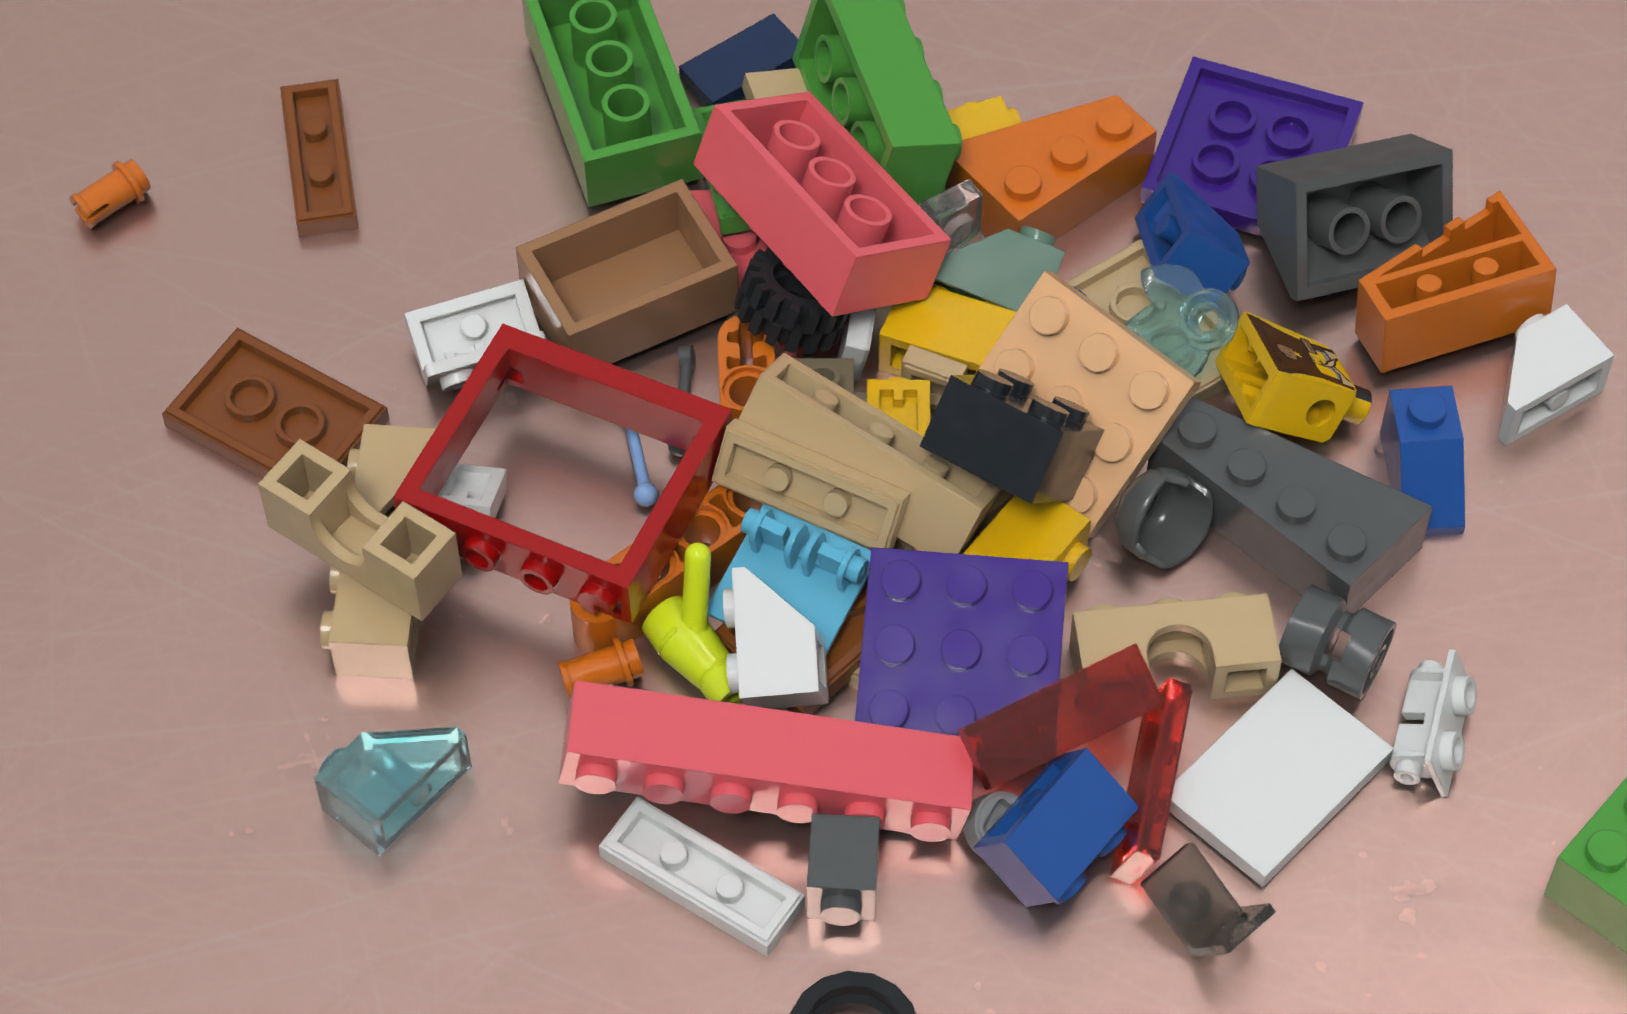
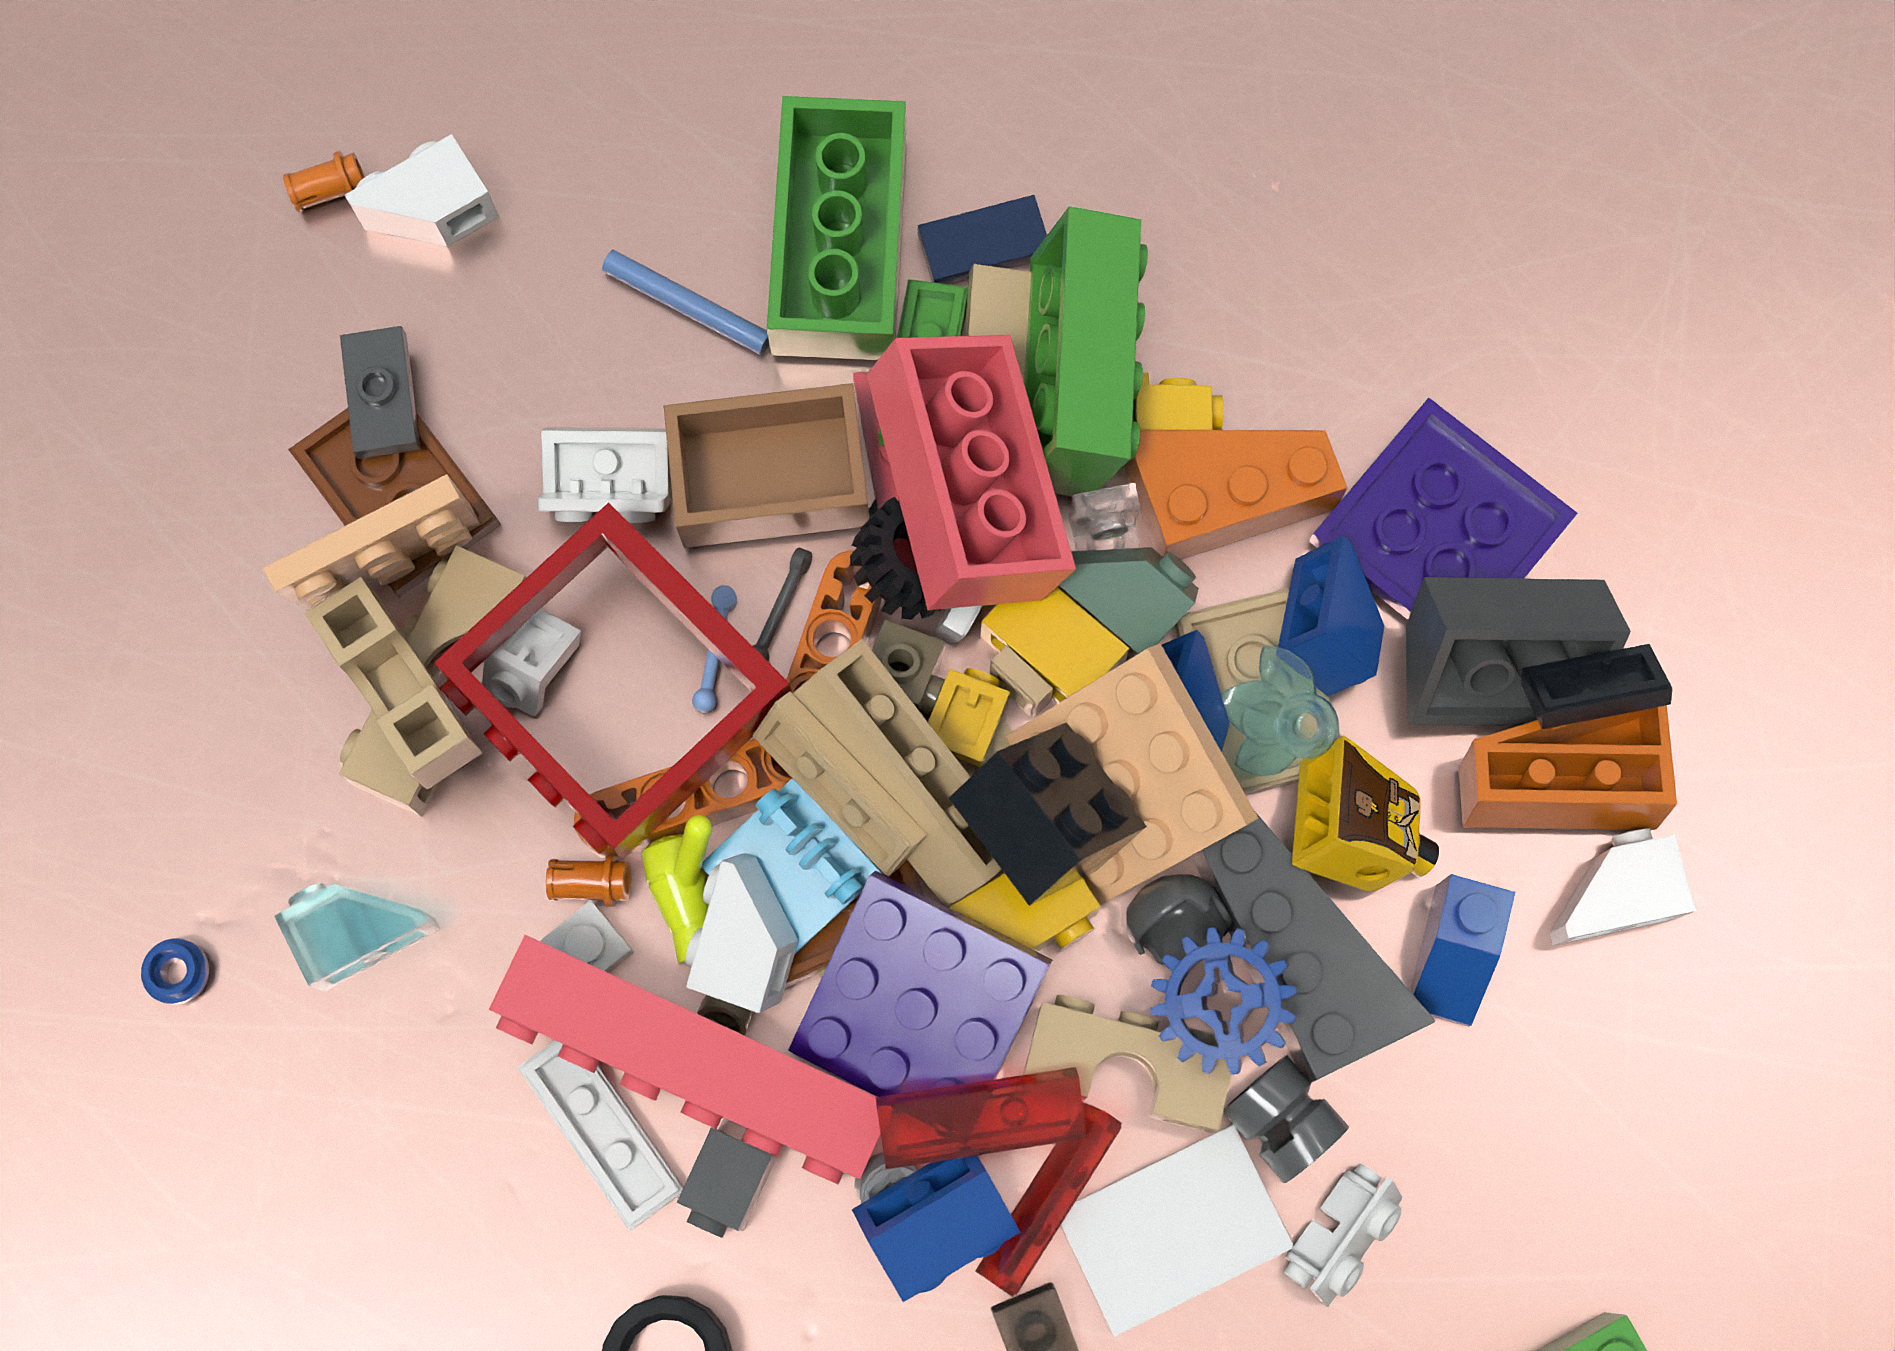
camera: 20 degrees right, 20 degrees up
dark orange tile [280,79,359,237] -> none
none -> blue plate [141,938,209,1005]
none -> light nougat plate [262,474,481,611]
none -> dark grey plate [340,326,420,459]
none -> white slope [345,134,499,247]
none -> medium blue bar [602,250,770,355]
none -> gear [1150,927,1298,1075]
none -> black plate [1521,644,1673,729]

